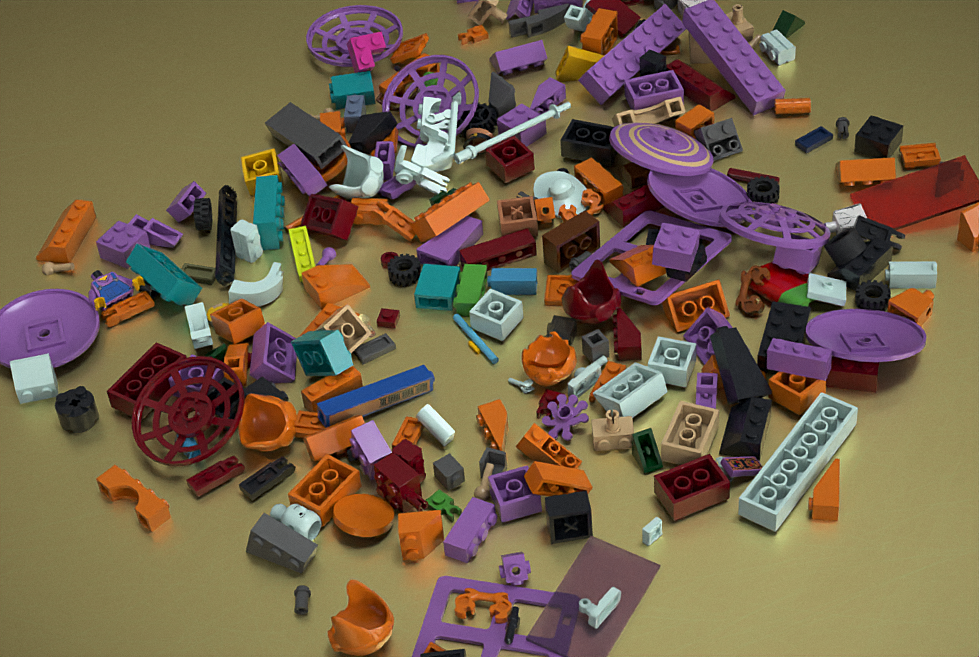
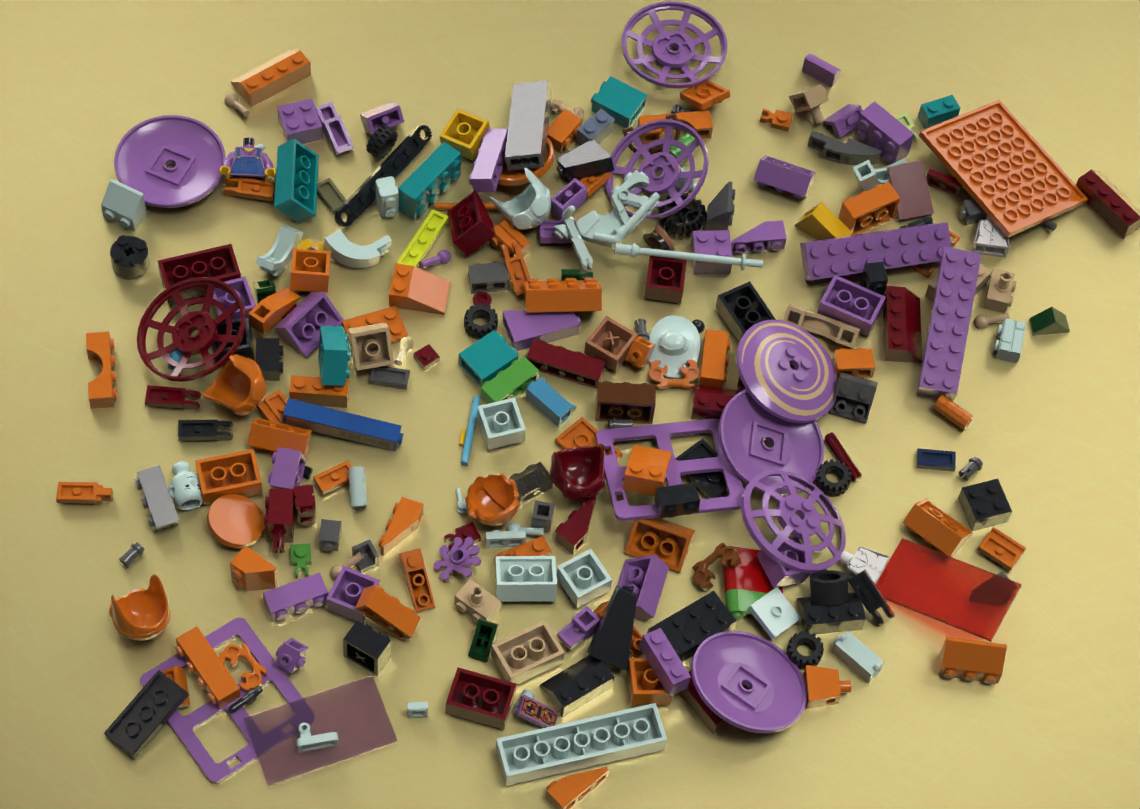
camera: 30 degrees right, 15 degrees up
dark pink brick [347,31,386,73] -> none
medium lavender brick [652,222,700,272] -> none
none -> orange hinge [56,482,113,504]
none -> orange brick [175,626,241,709]
none -> dark grey brick [468,261,509,294]

